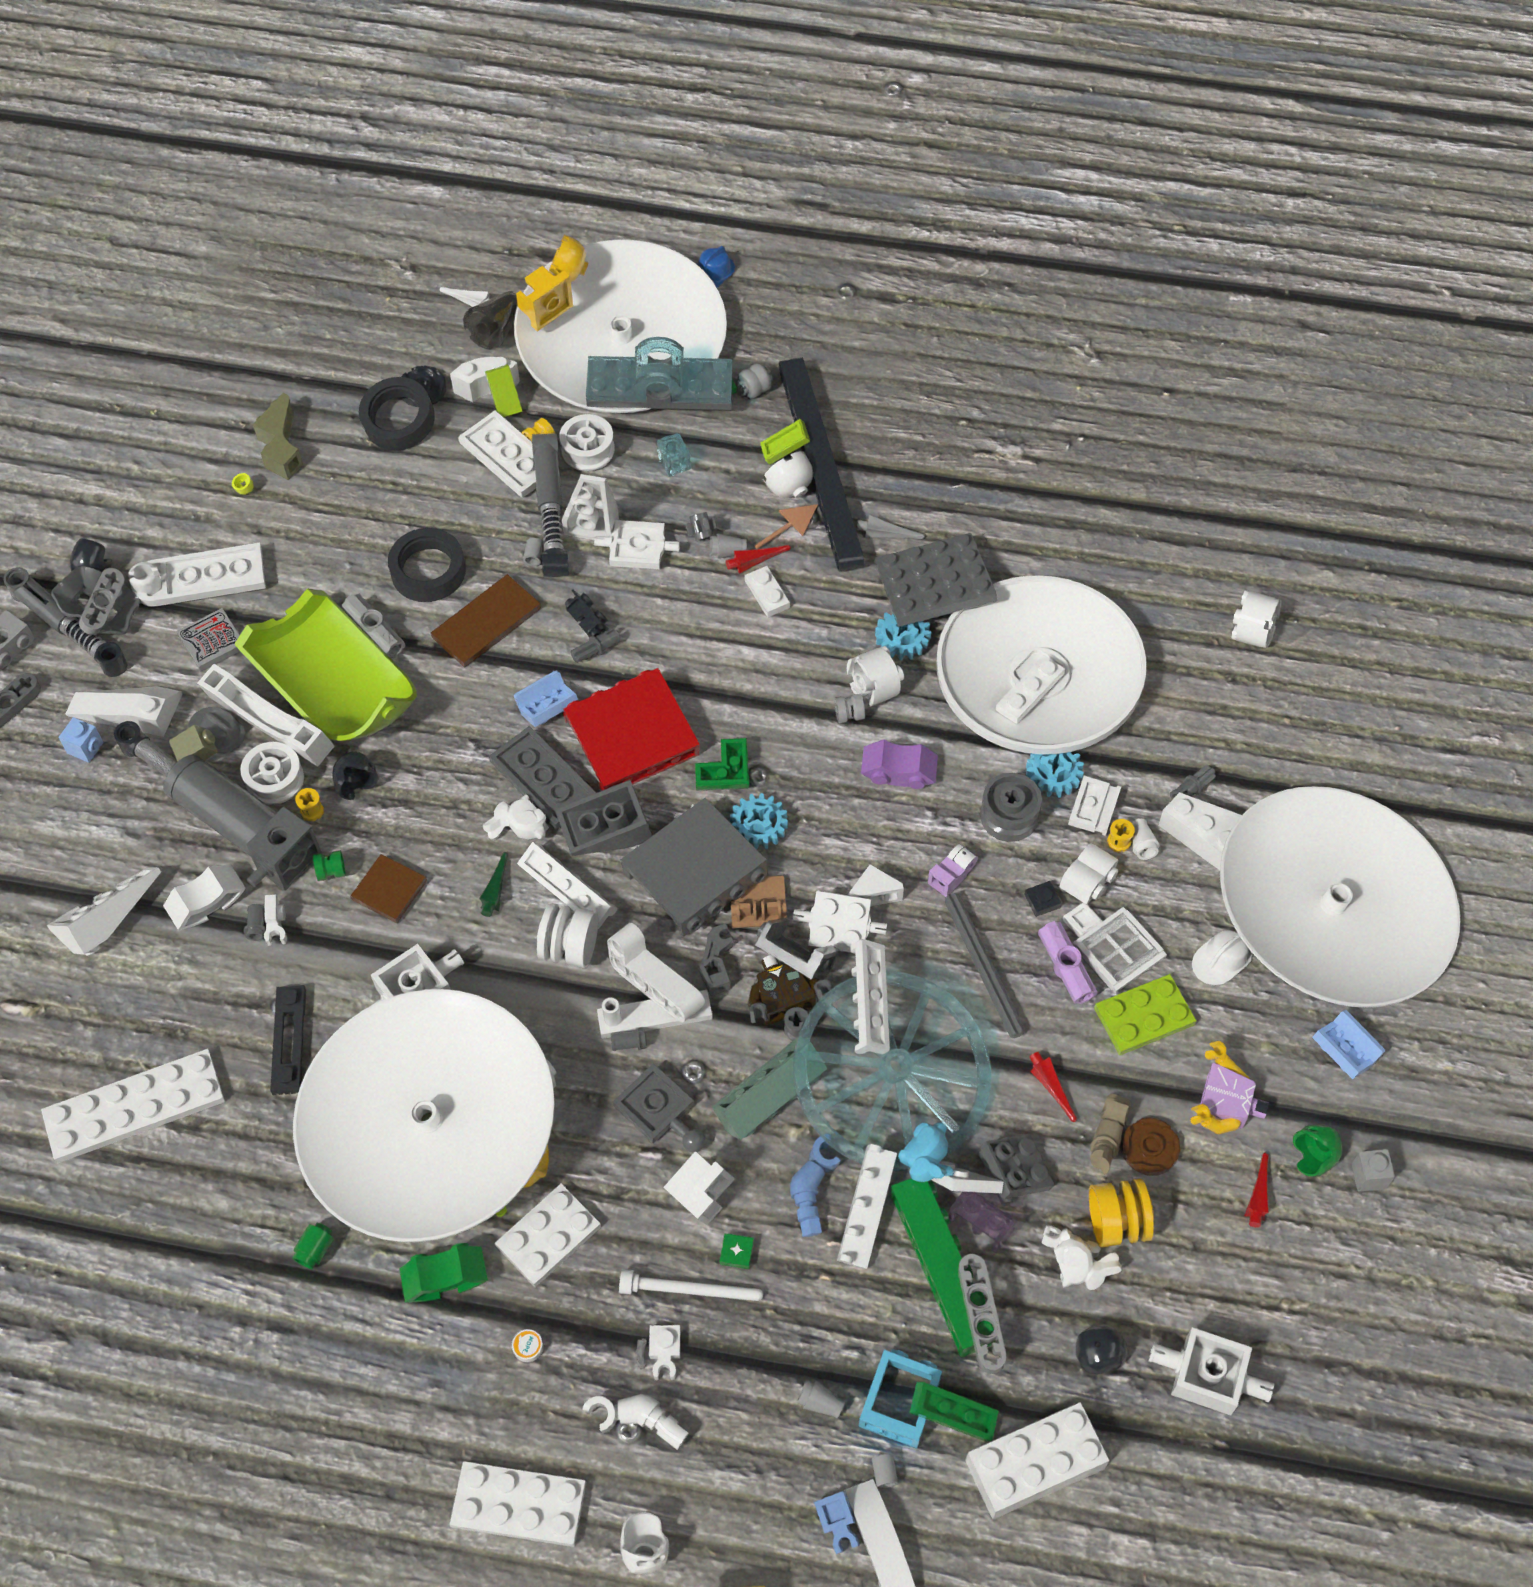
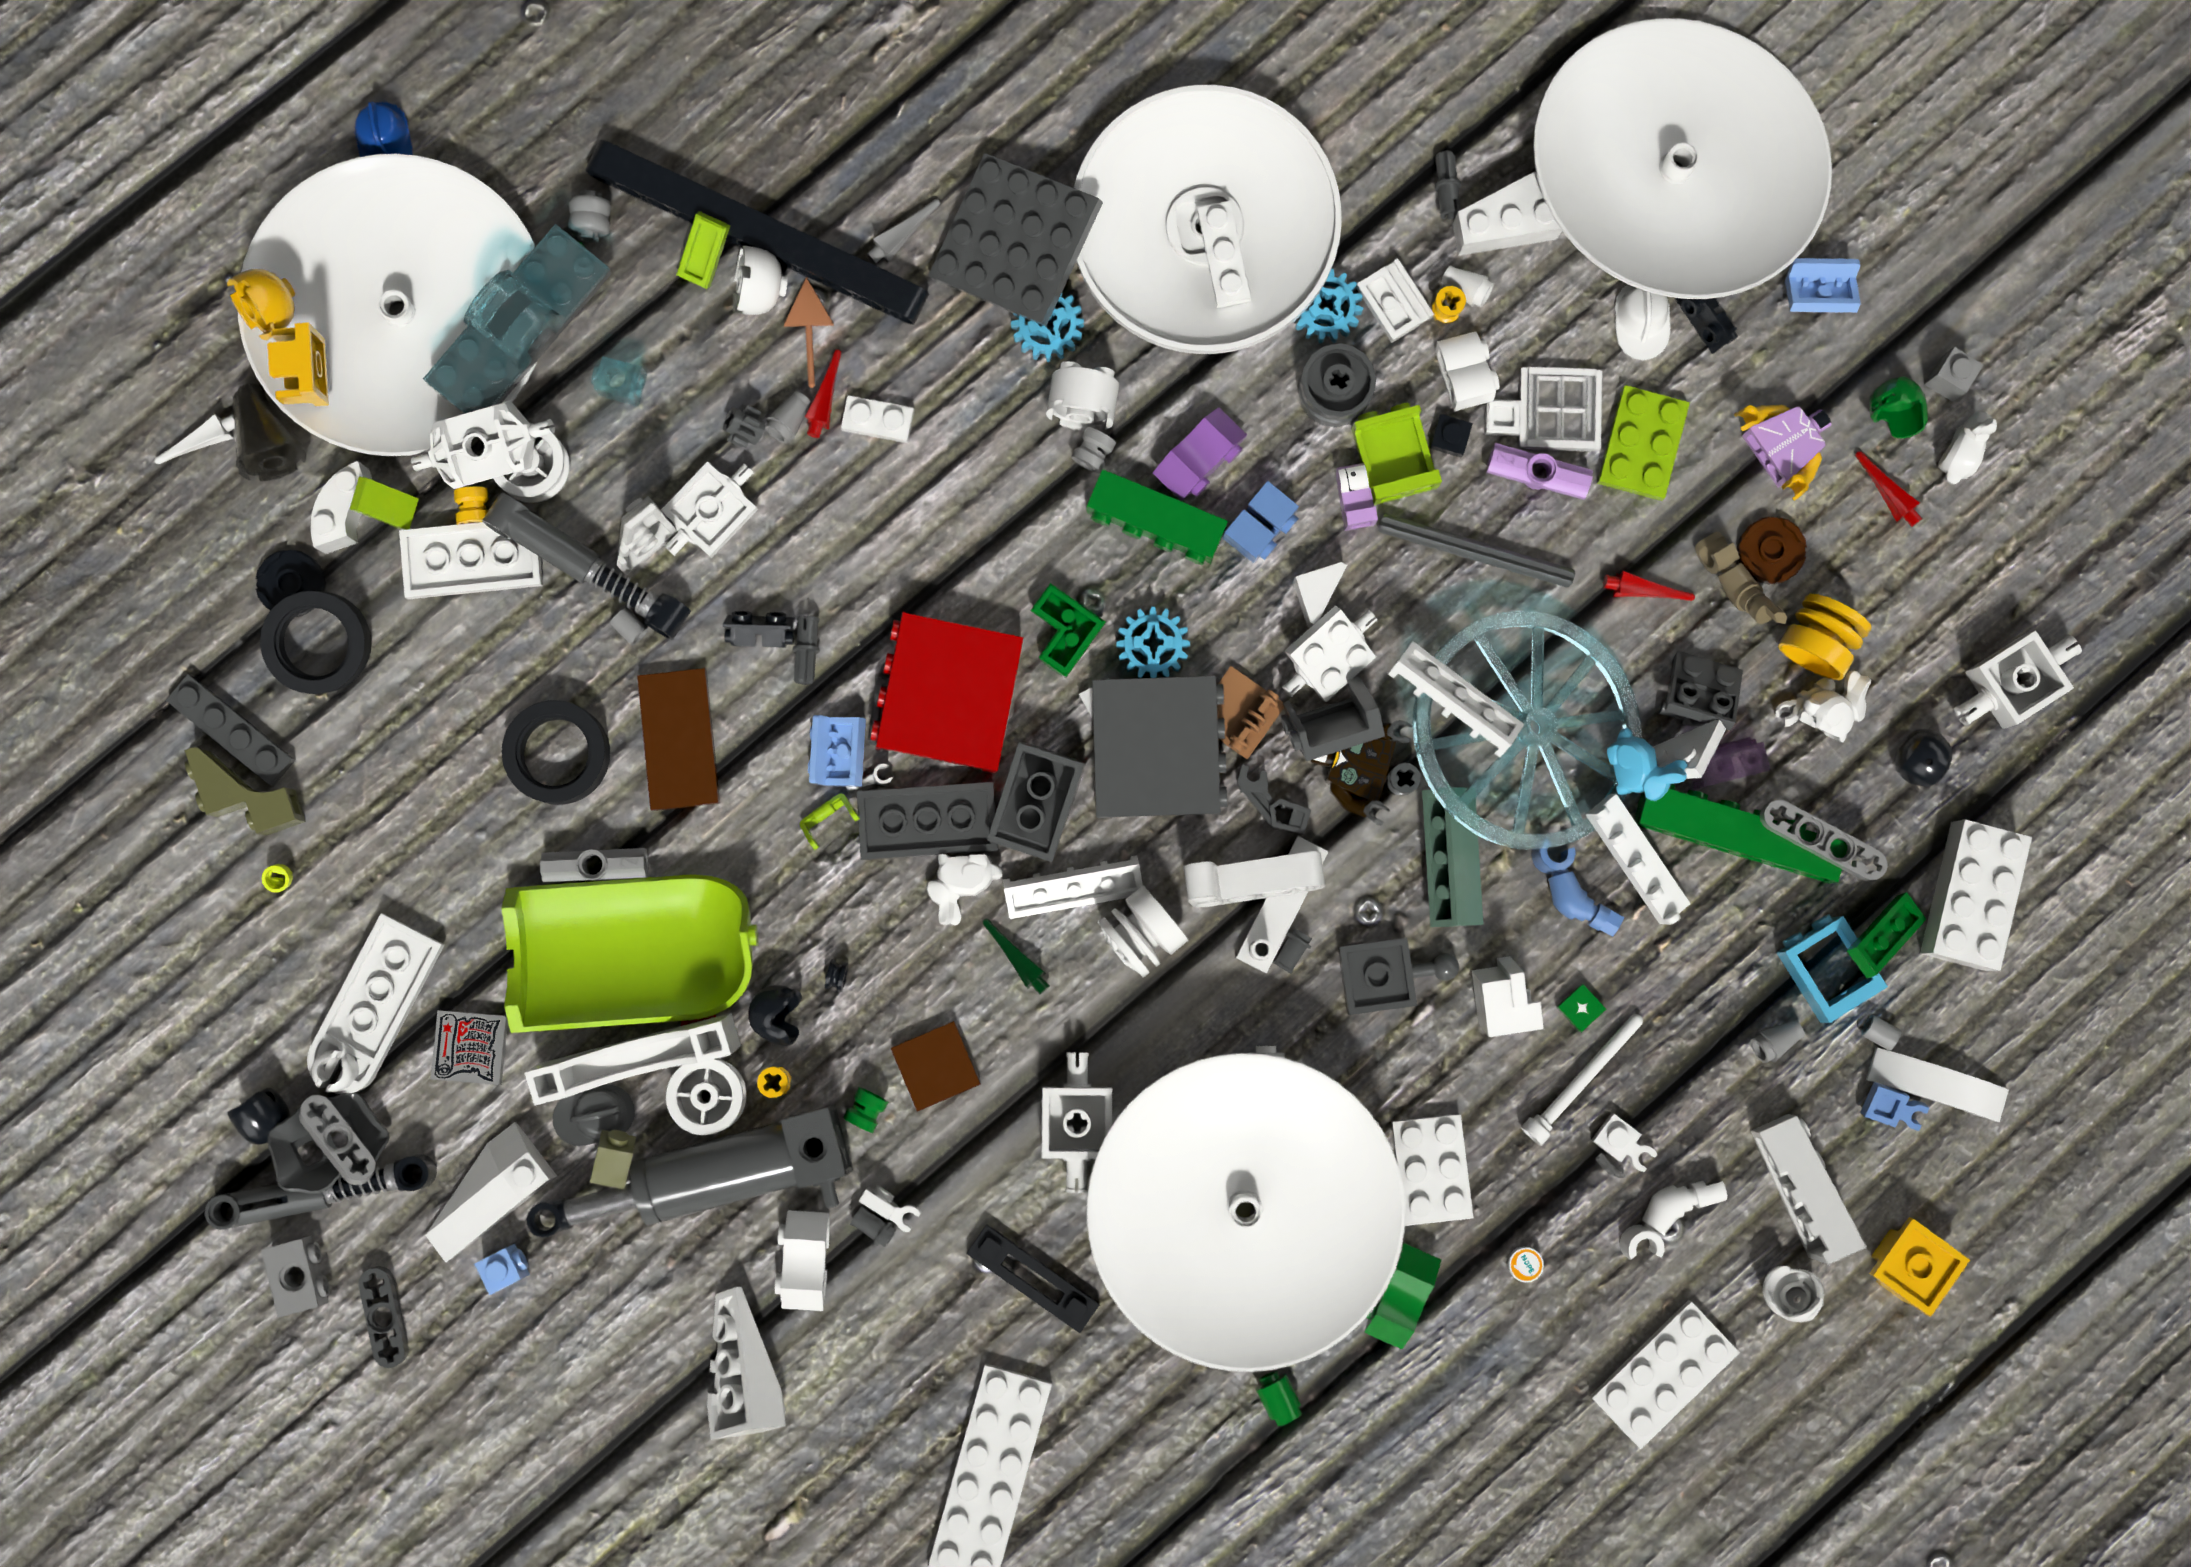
camera: 55 degrees left, 25 degrees up
none -> dark grey plate [166,674,295,786]
none -> white plate [411,402,555,489]
none -> lime piece [800,793,860,850]
none -> black bush [825,959,849,992]
none -> white hand [846,764,893,793]
none -> green brick [1087,469,1228,565]
none -> medium blue piece [1223,481,1299,564]
none -> lime panel [1351,403,1442,505]
none -> black hinge [1675,298,1738,355]
none -> white wedge [1751,1114,1867,1265]
none -> white animal [1938,411,1997,485]

